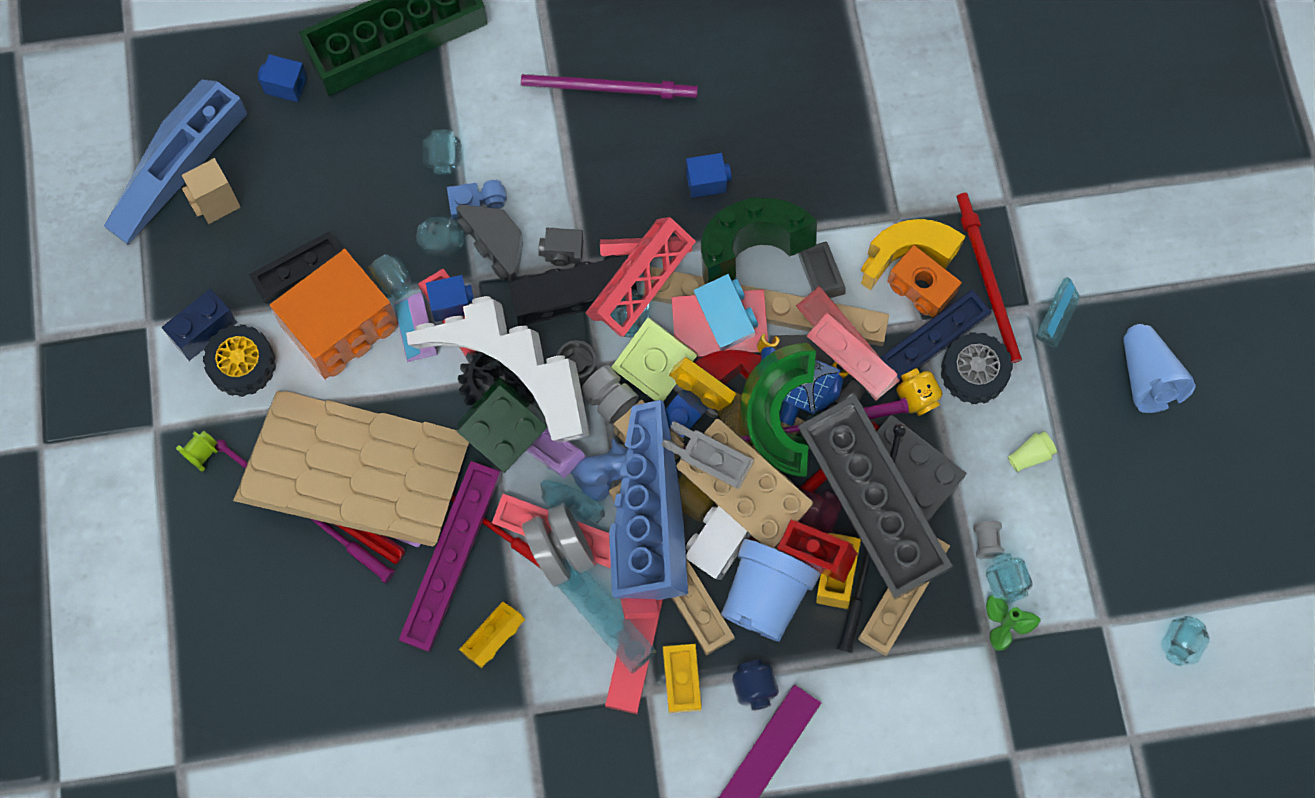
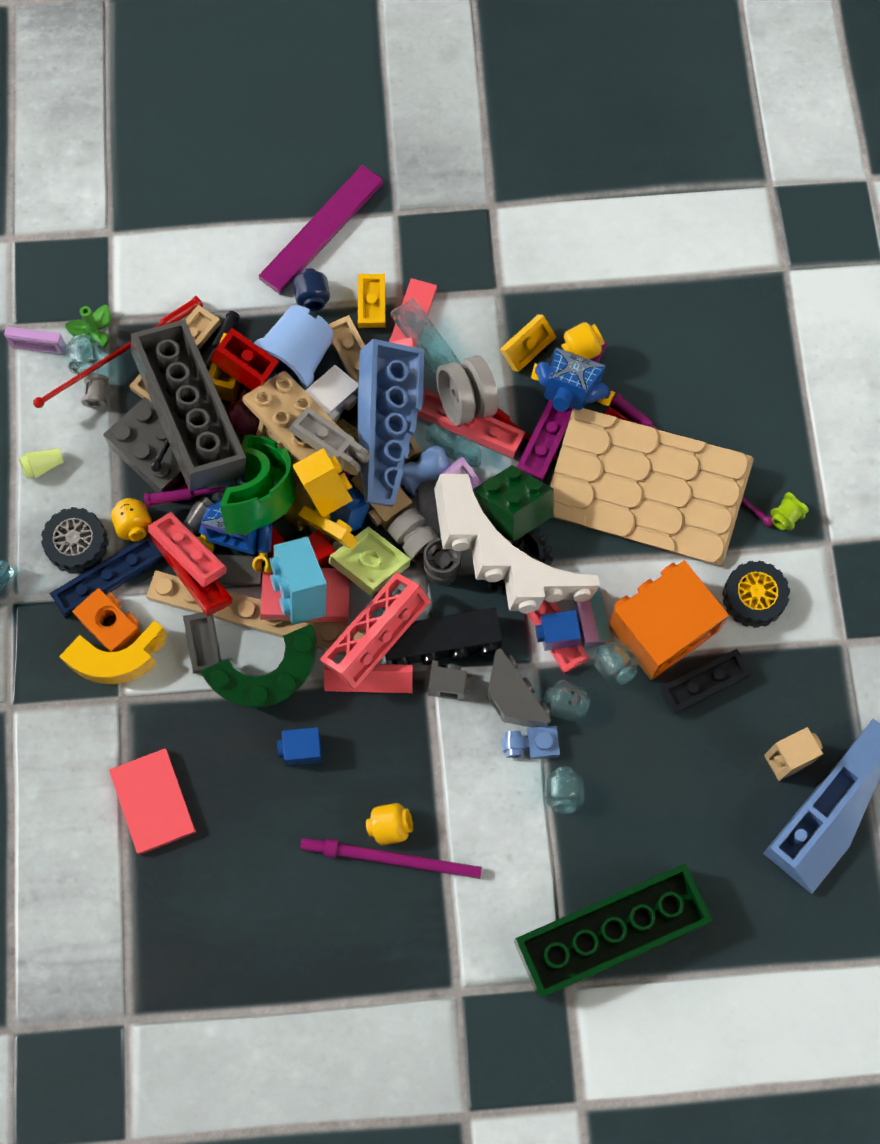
camera: 175 degrees left, 0 degrees up
dark blue brick [161,288,237,361] -> none
blue brick [258,55,308,102] -> none
red bar [956,193,1022,363] -> none
none -> lavender tile [4,326,67,355]
none -> red piece [33,296,203,408]
none -> coral tile [109,748,196,855]
none -> yellow brick [292,448,353,518]
none -> yellow head [366,803,413,845]
none -> blue torso [531,348,616,412]
none -> yellow head [561,322,605,360]

